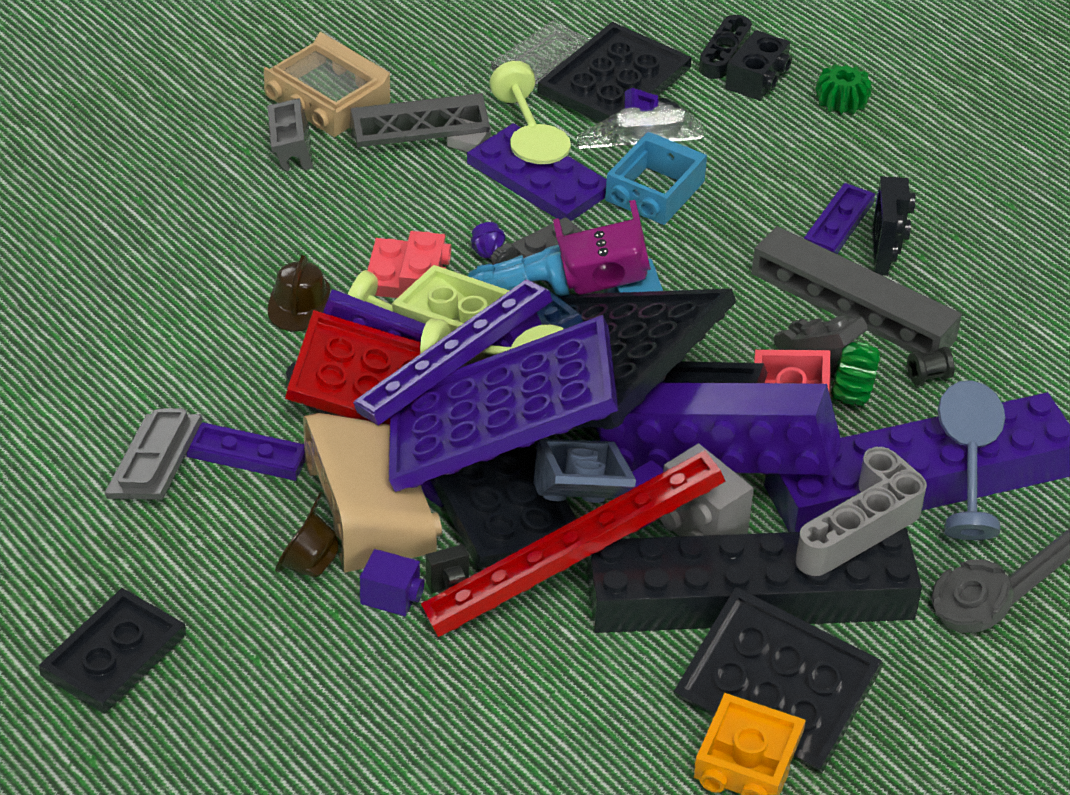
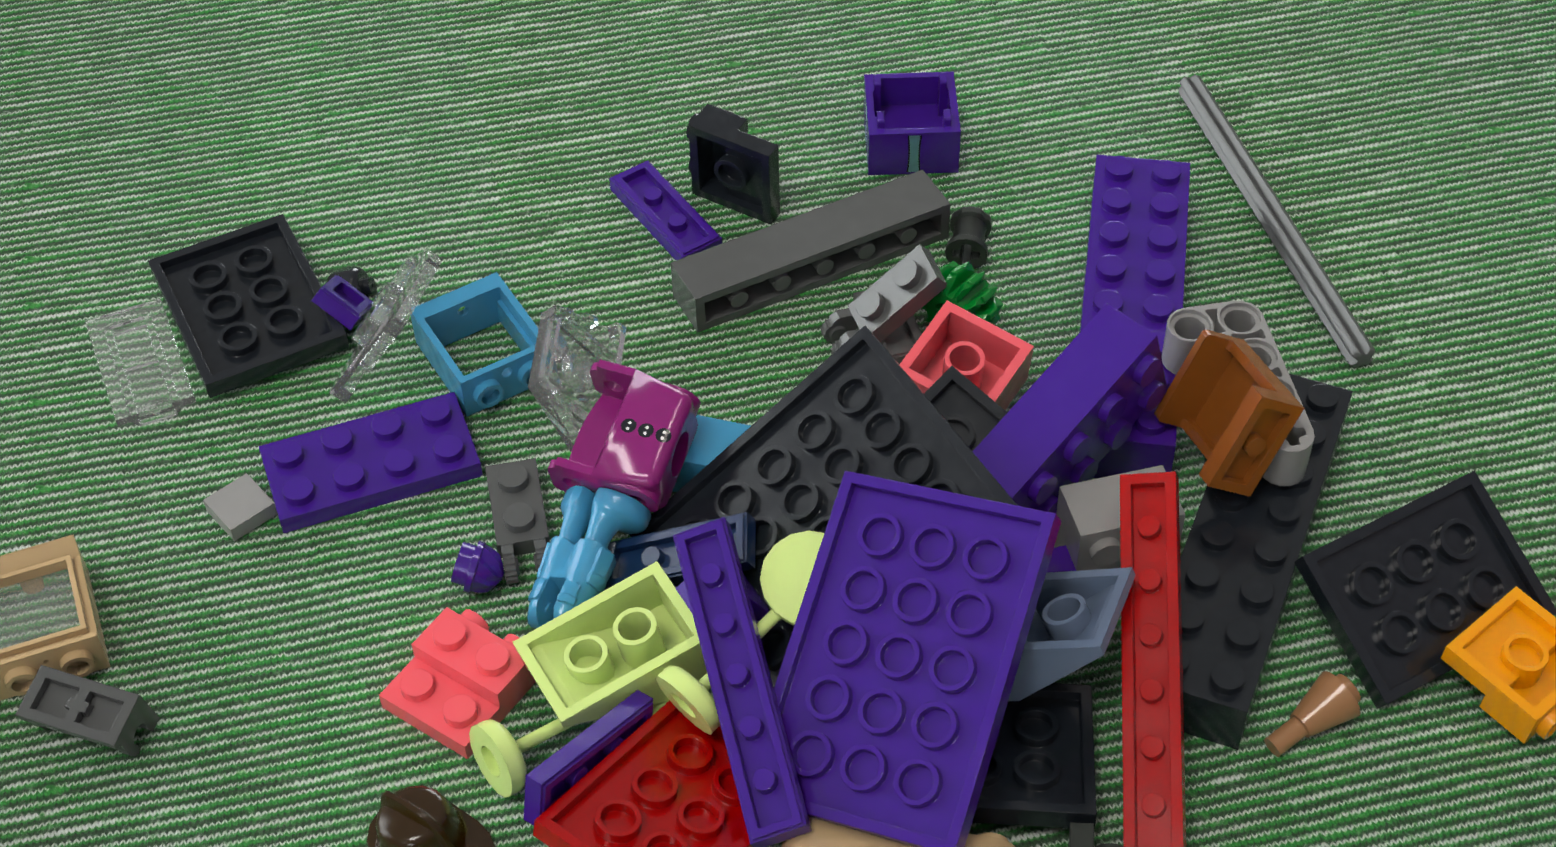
camera: 60 degrees left, 5 degrees up
dark grey fence [350,93,490,147] -> none
yellowish green piece [489,61,571,164] -> none
black beam [699,15,752,79] -> none
black brick [725,30,792,101] -> none
green gear [815,63,872,115] -> none
dark grey tile [931,560,1014,633] -> none
sand blue piece [937,380,1005,540] -> none
none -> clear wing [528,305,627,452]
none -> dark purple container [864,71,961,175]
none -> dark orange panel [1154,329,1304,496]
none -> medium nougat cone [1264,671,1361,757]

